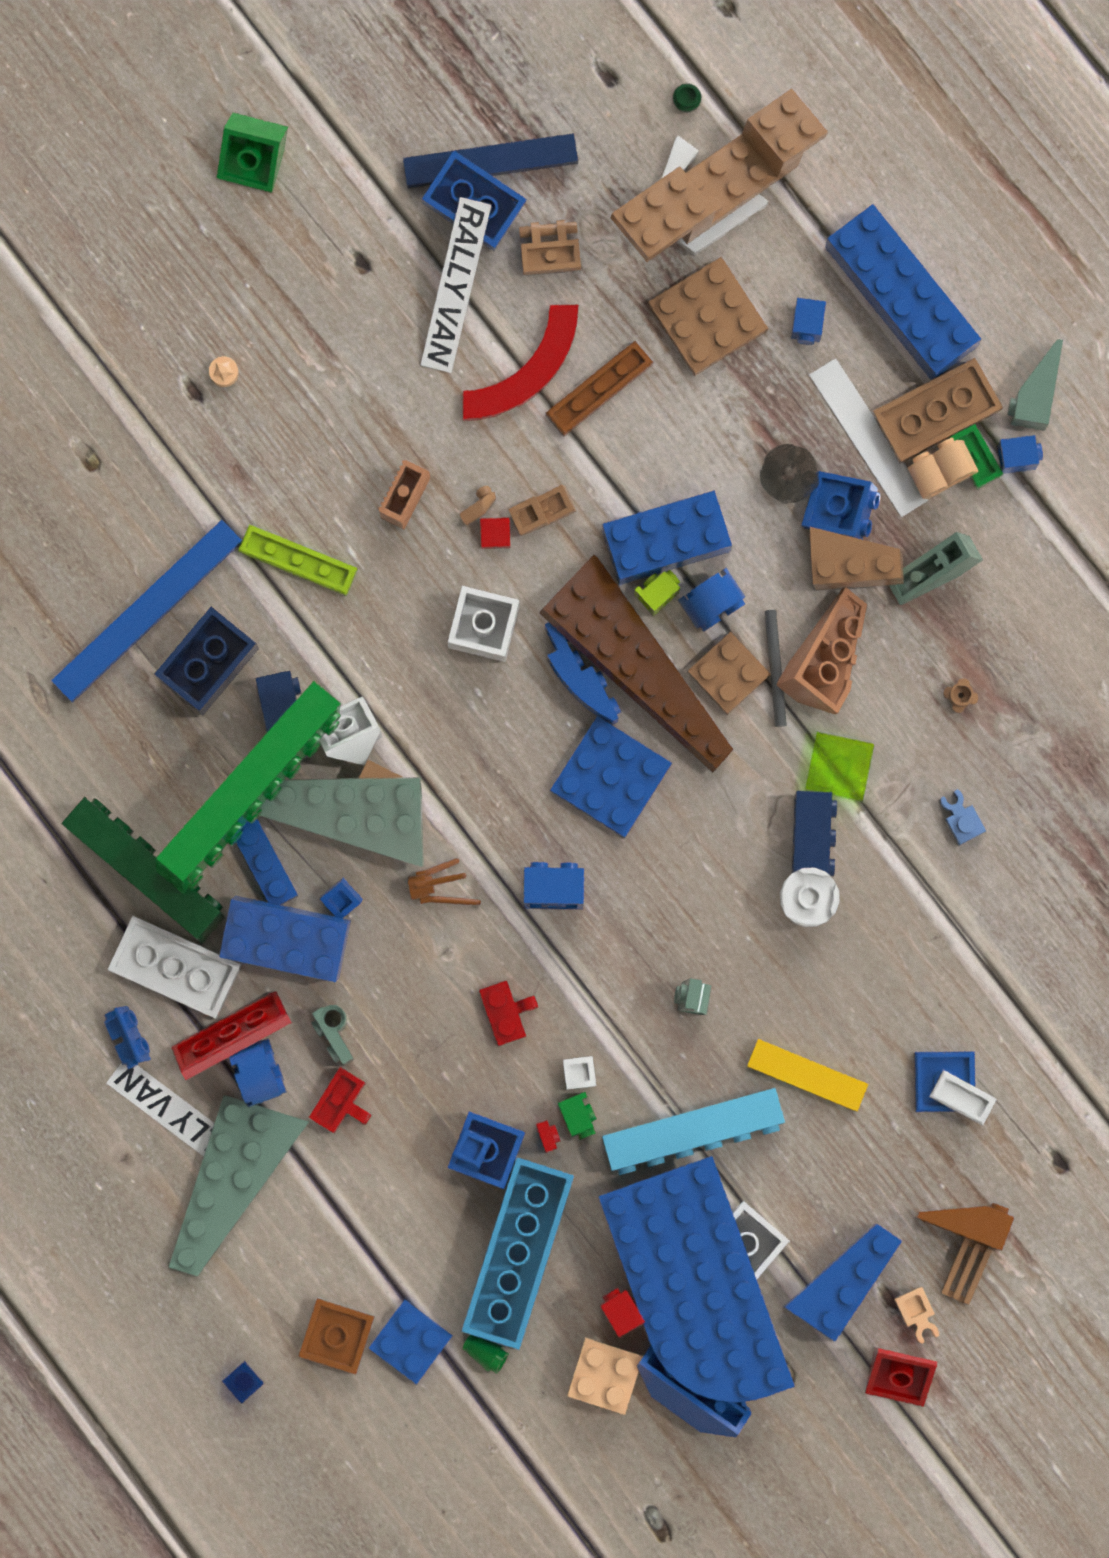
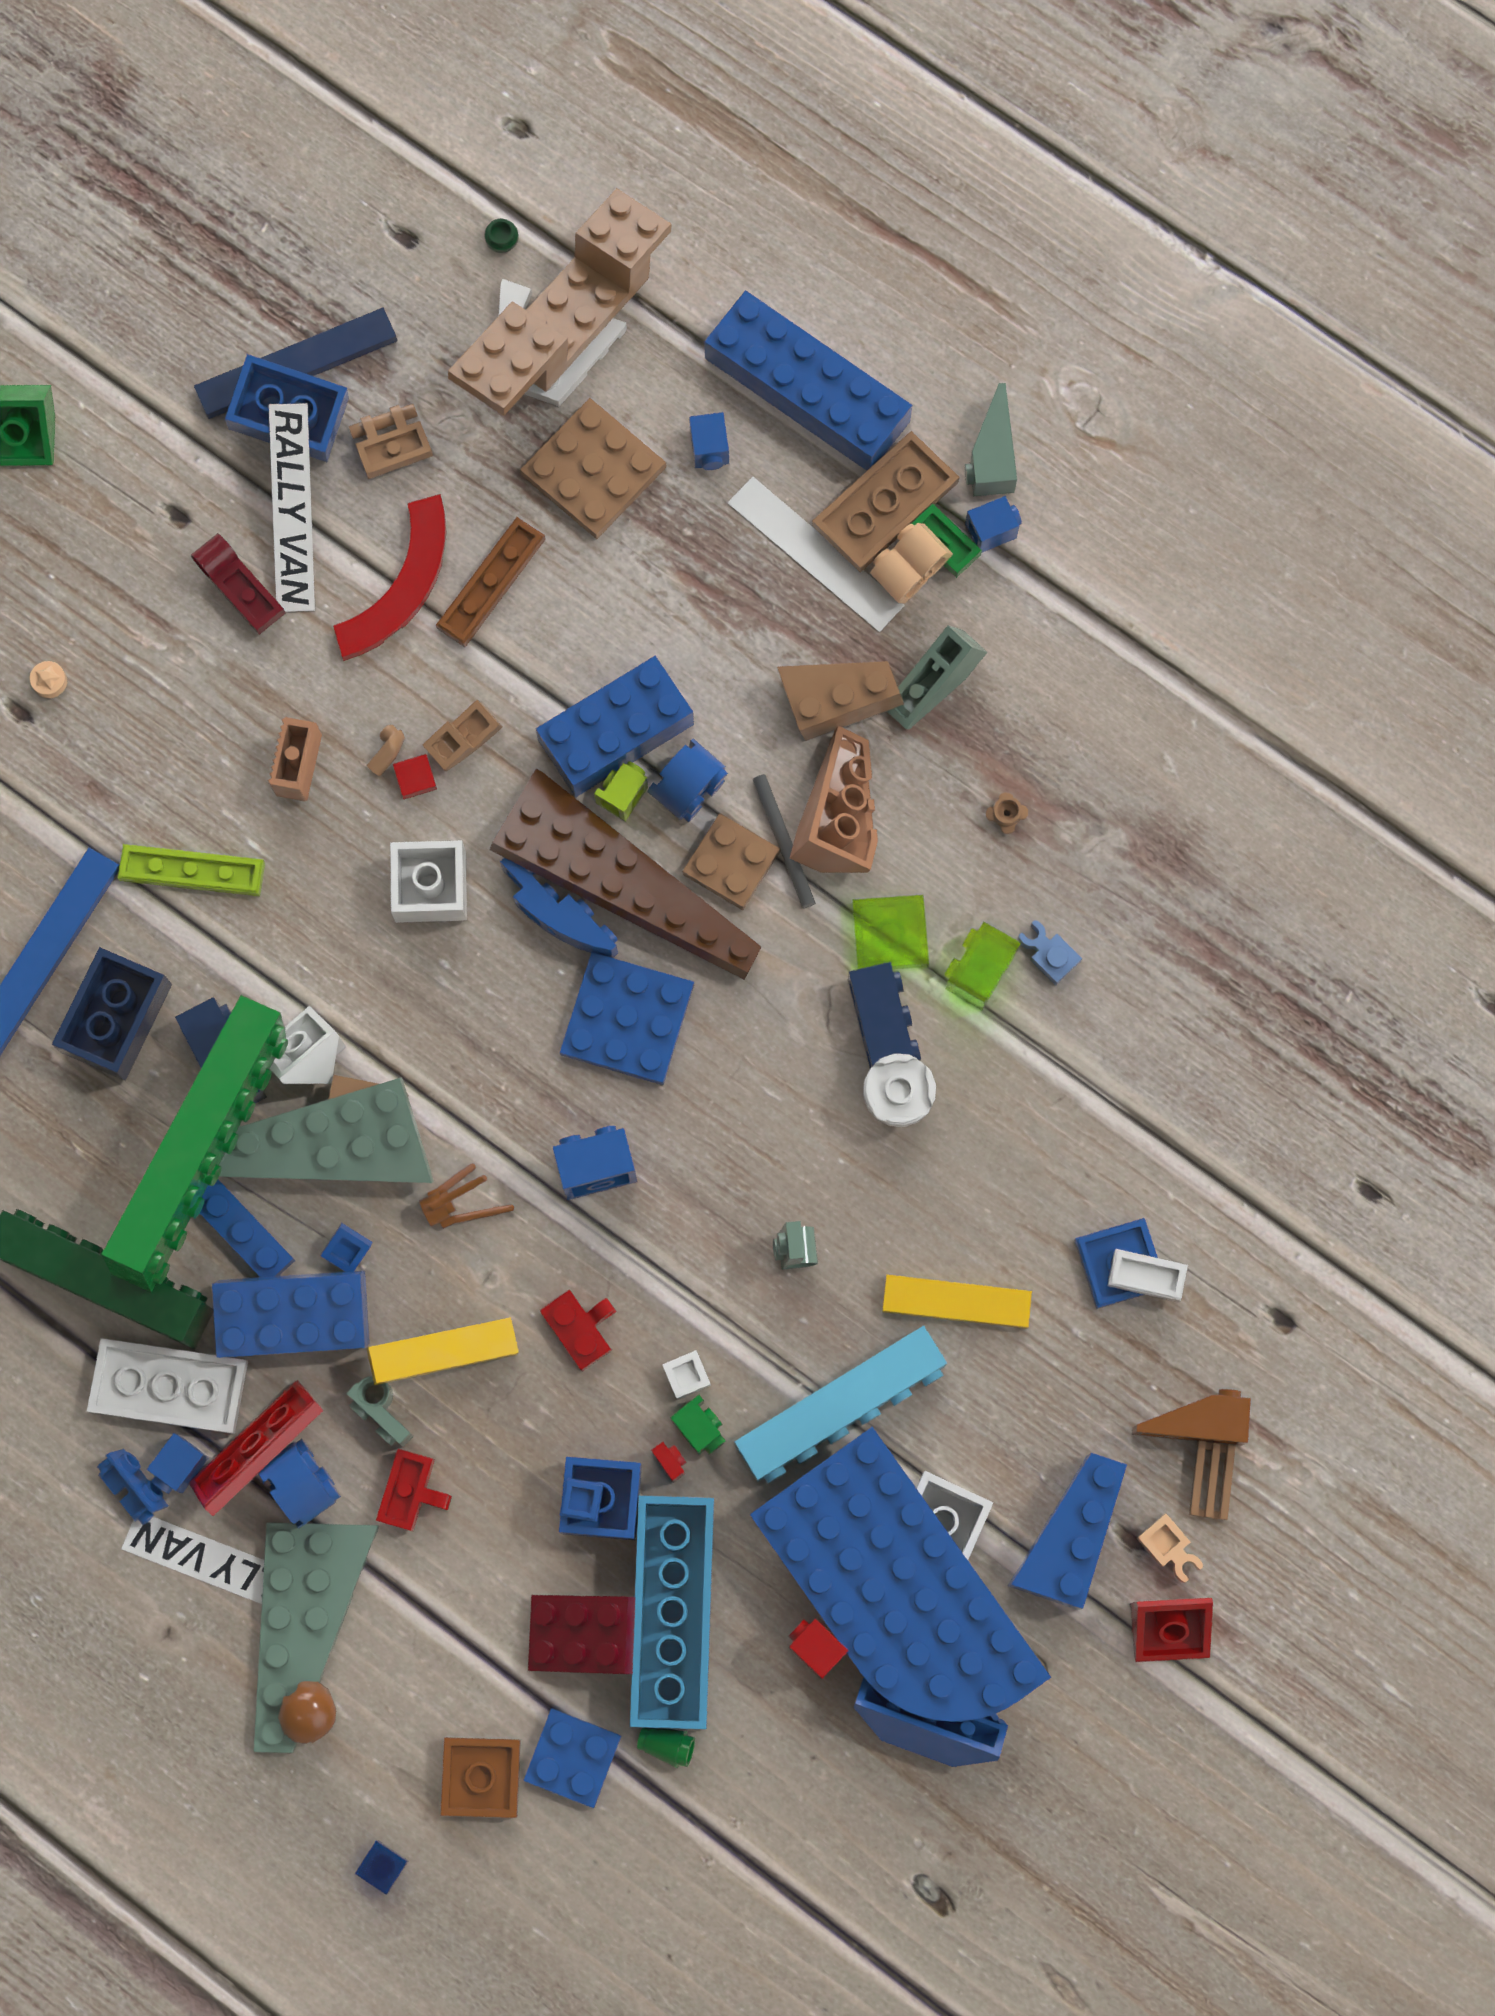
camera: 15 degrees left, 5 degrees down
light nougat brick [567,1337,643,1415] -> none
clear smoke plate [760,444,819,504] -> none
blue plate [801,471,880,540] -> none
none -> blue brick [146,1433,210,1494]
none -> dark red plate [191,533,286,635]
none -> dark orange hair [278,1681,336,1744]
none -> yellow tile [366,1317,519,1385]
none -> dark red plate [528,1595,636,1675]
none -> clear neon green brick [944,921,1021,1010]

